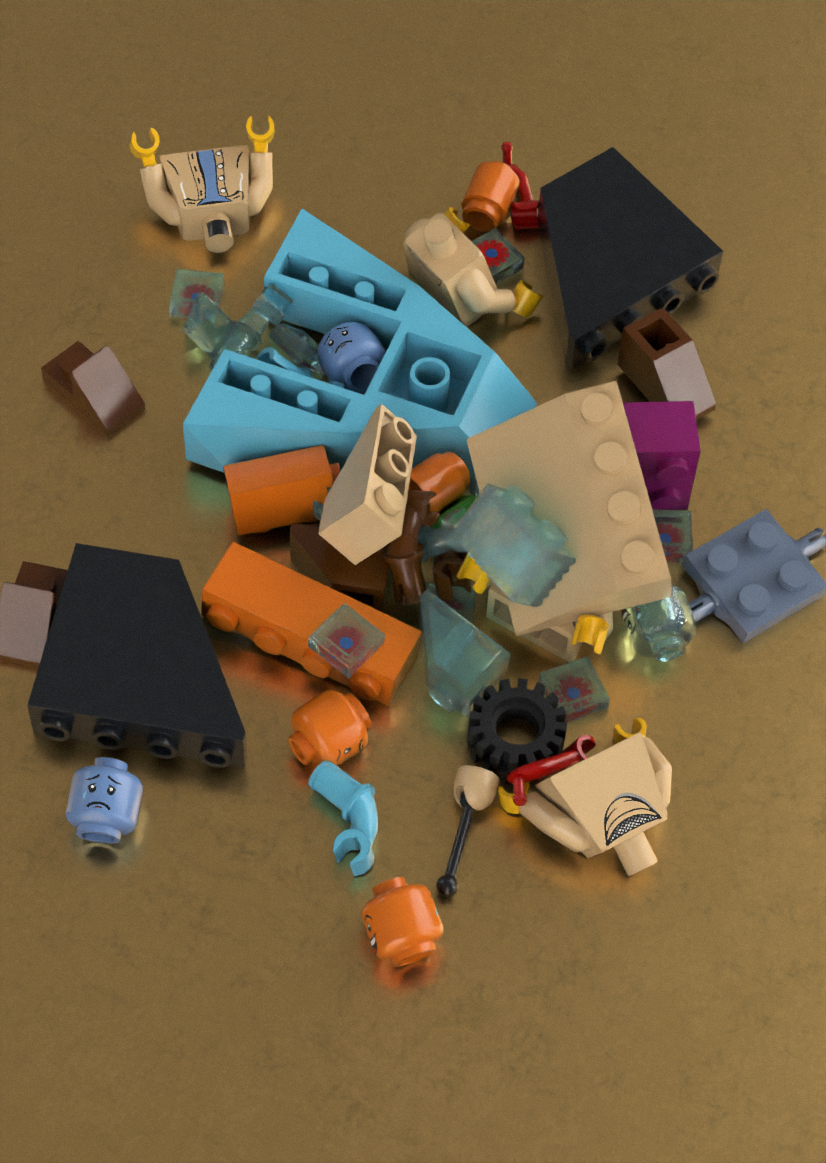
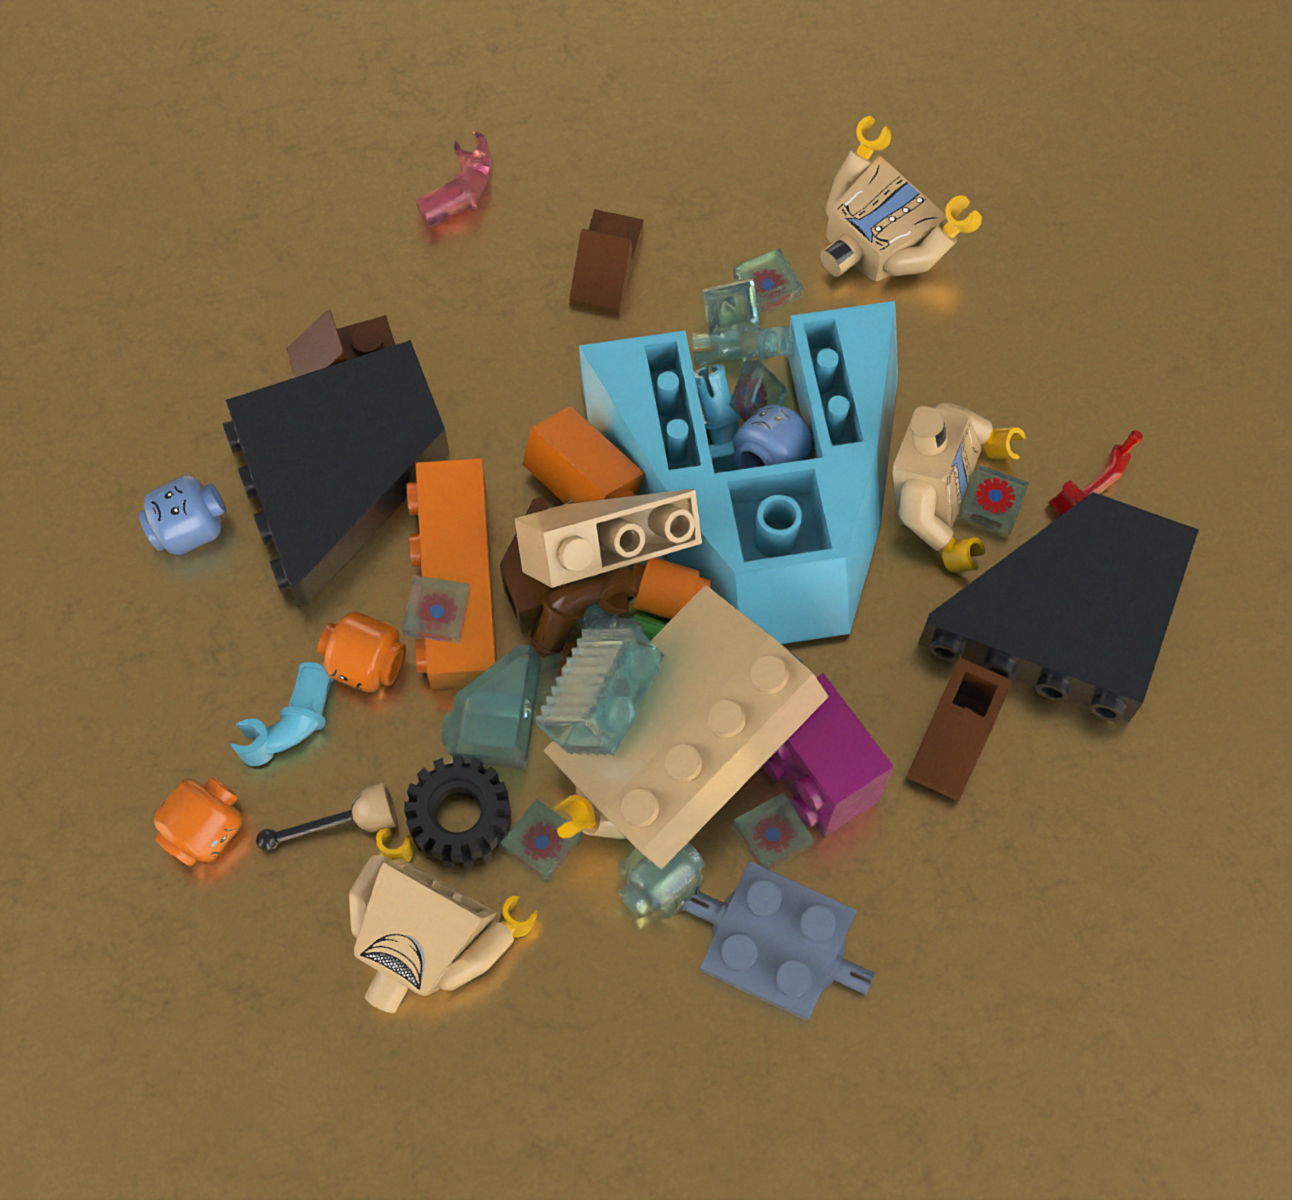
camera: 60 degrees right, 10 degrees up
orange brick [461,161,520,232] -> none
red piece [506,735,596,806] -> none

